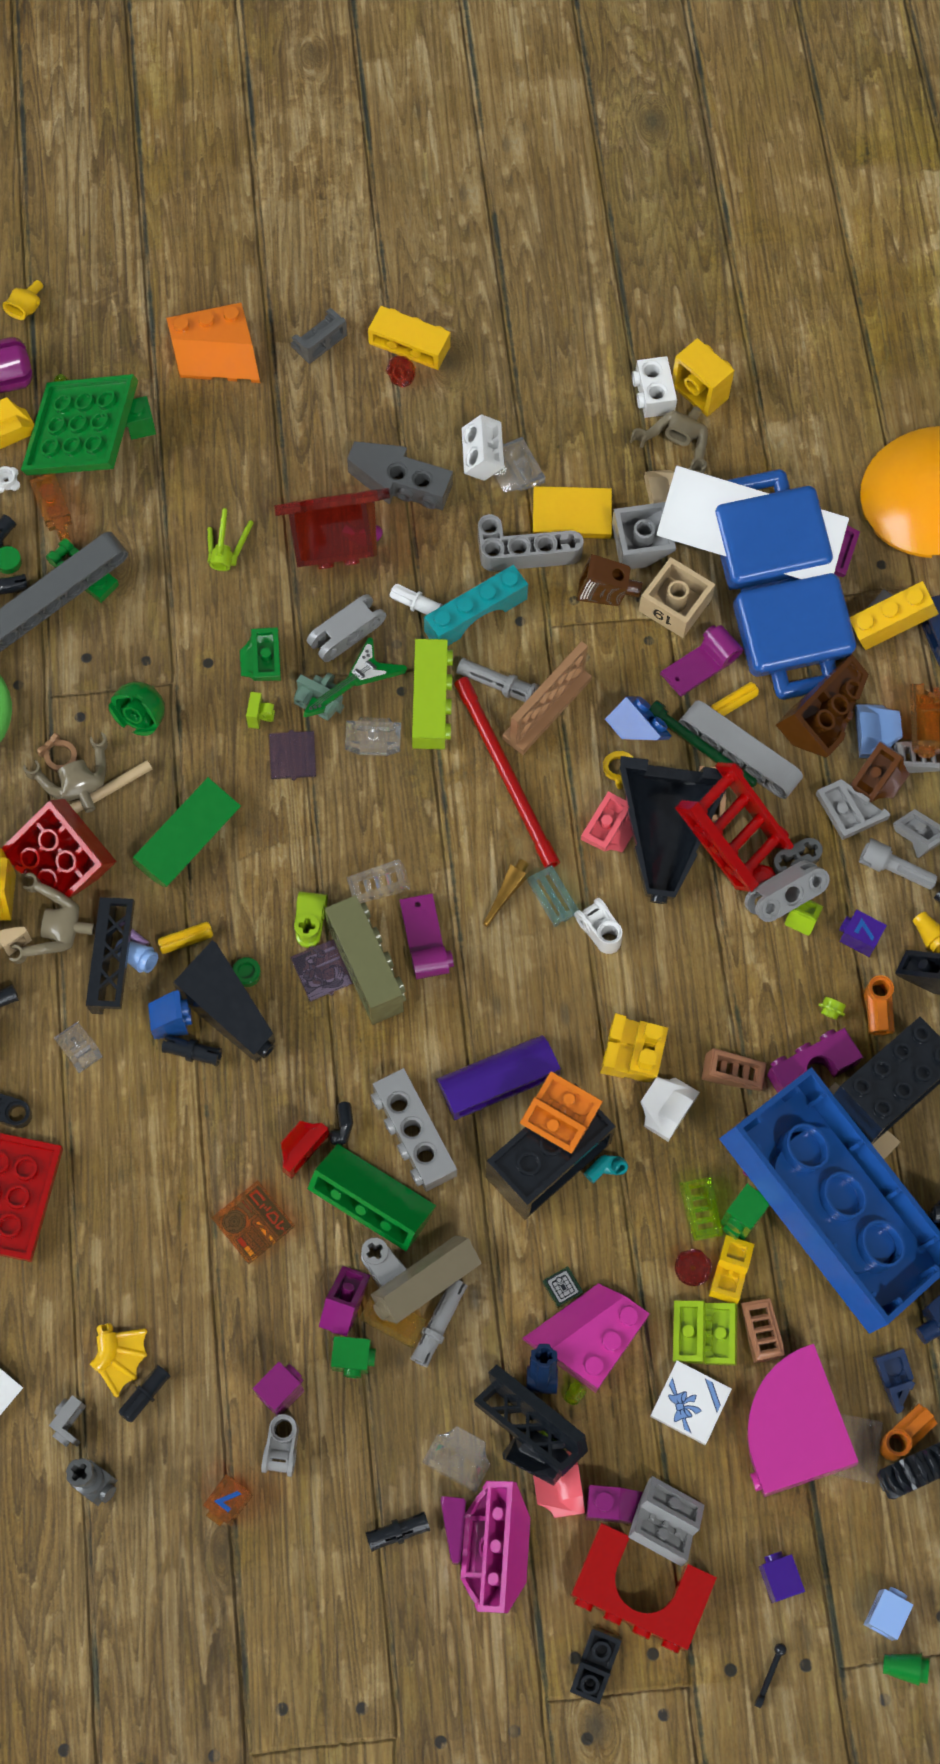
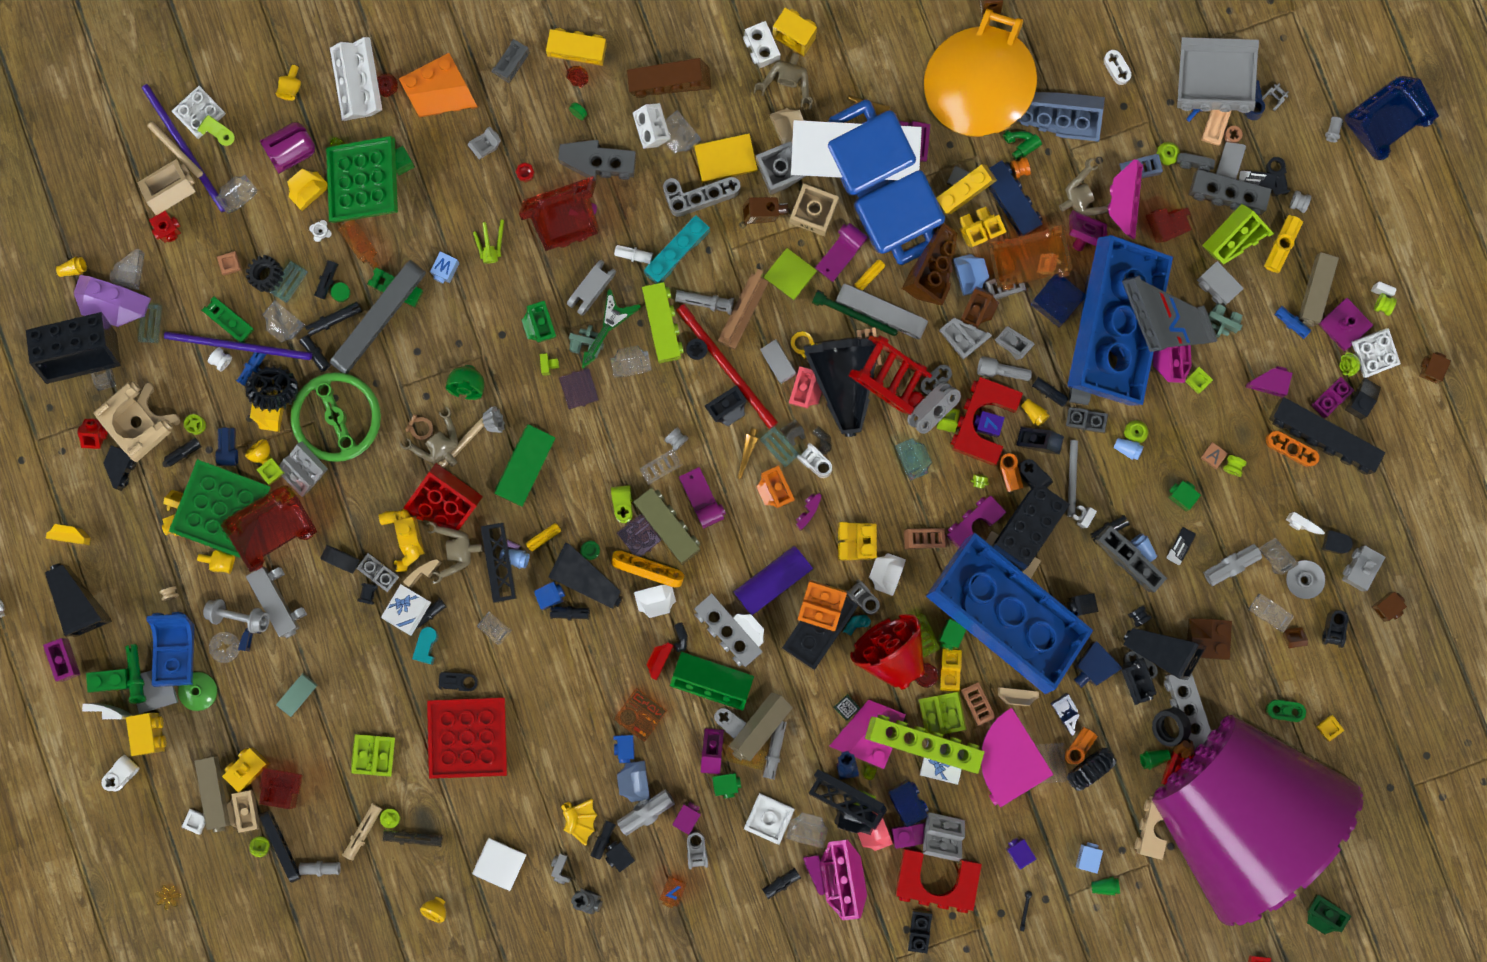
camera: 15 degrees left, 15 degrees up
slope [605,696,672,740] -> none
none -> white slope [330,37,382,121]
none -> clear red plate [377,73,398,97]
none -> light blue brick [430,252,459,284]
none -> light grey bracket [468,127,501,159]
none -> light grey piece [482,406,505,433]
none -> red tile [516,162,535,183]
none -> green tile [569,102,587,120]
none -> black brick [605,841,636,873]
none -> light orange beam [611,551,684,587]
none -> blue brick [613,735,635,763]
none -> sand blue slope [617,761,650,802]
none -> light grey piece [617,789,675,836]
none -> reddish brown wedge [627,58,711,98]
none -> white slope [634,584,676,618]
none -> light grey wheel [664,427,688,451]
none -> black hat [686,339,707,360]
none -> black slope [705,385,747,426]
none -> white slope [733,613,764,647]
none -> white tile [744,793,795,845]
none -> orange slope [756,465,795,508]
none -> light grey slope [760,339,797,384]
none -> lime slope [764,248,817,300]
none -> clear smoke tile [780,420,806,446]
none -> magenta slope [796,493,822,531]
none -> clear smoke arm [813,426,832,455]
none -> light grey piece [846,579,879,615]
none -> red cone [850,614,925,690]
none -> lime brick [865,714,985,774]
none -> clear blue brick [886,780,929,827]
none -> clear light blue slope [895,438,932,481]
none -> red arch [950,377,1023,466]
none -> yellow hips [959,206,1006,248]
none -> tan slope [998,688,1039,706]
none -> black piece [1018,459,1053,488]

